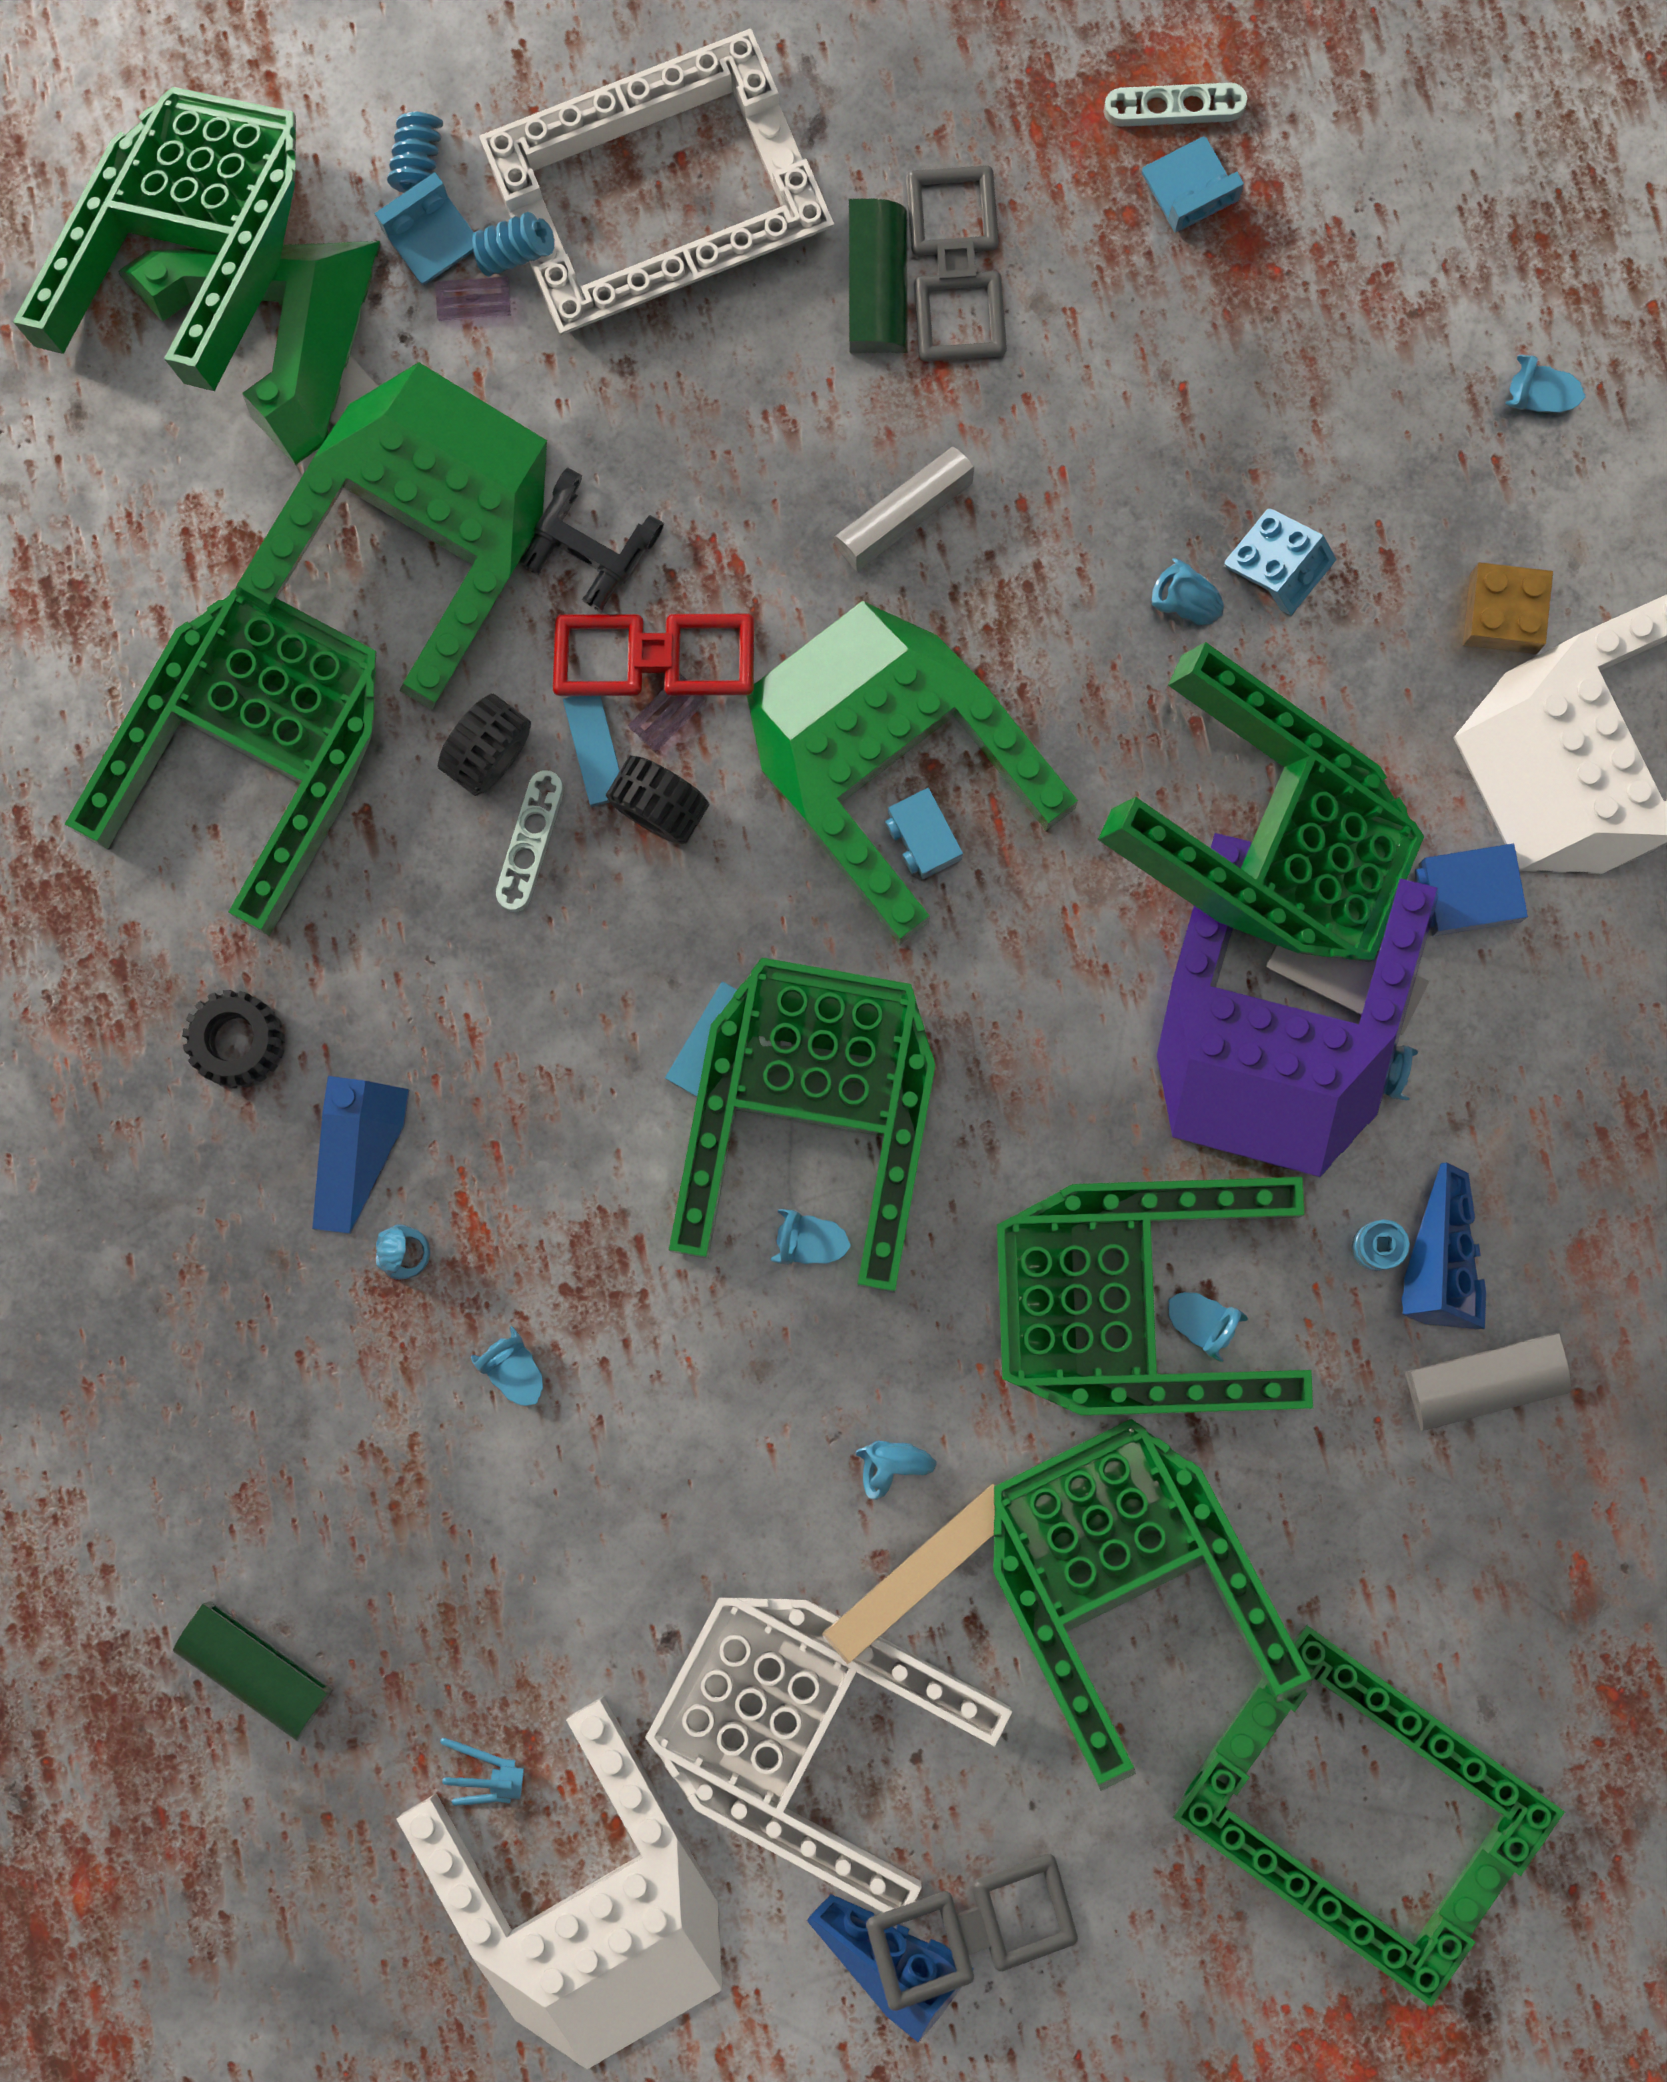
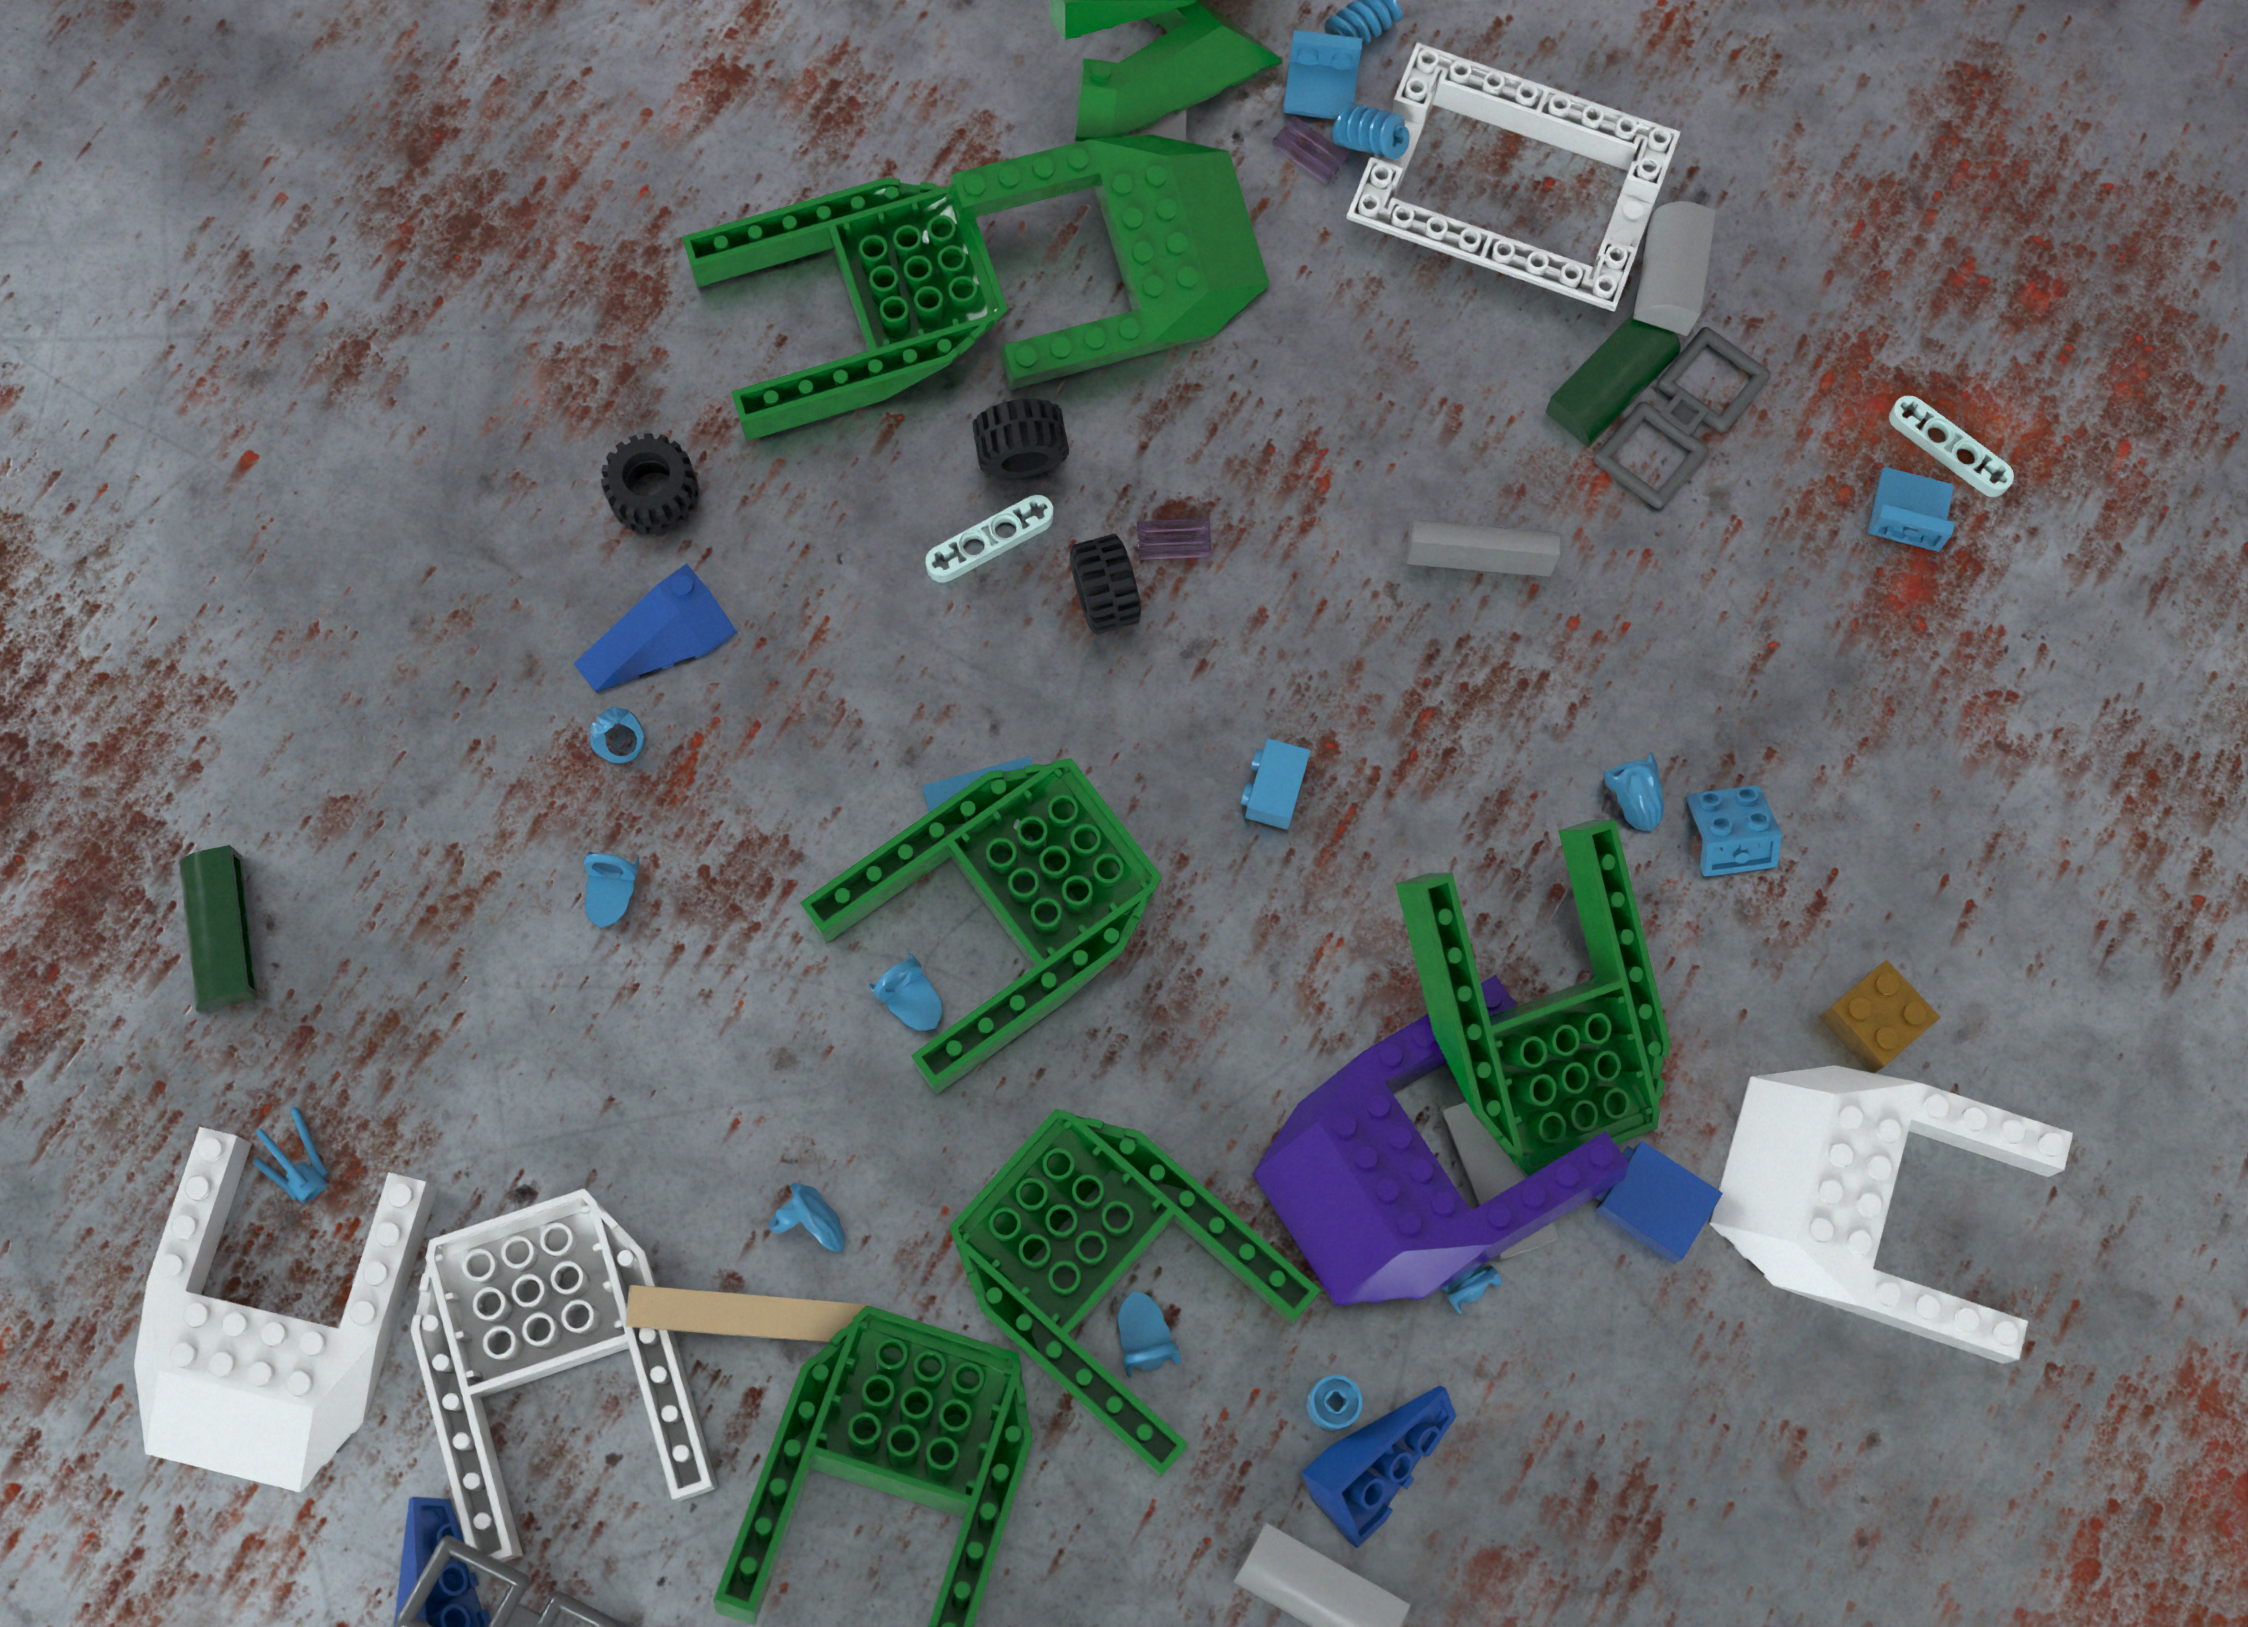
camera: 35 degrees right, 10 degrees down
black connector [519,467,664,612] -> none
red bar [553,613,755,696] -> none
dark azure tile [563,696,620,807] -> none
green wedge [747,601,1078,945] -> none
dark azure piece [1506,355,1586,413] -> none
none -> light grey brick [1633,201,1716,336]

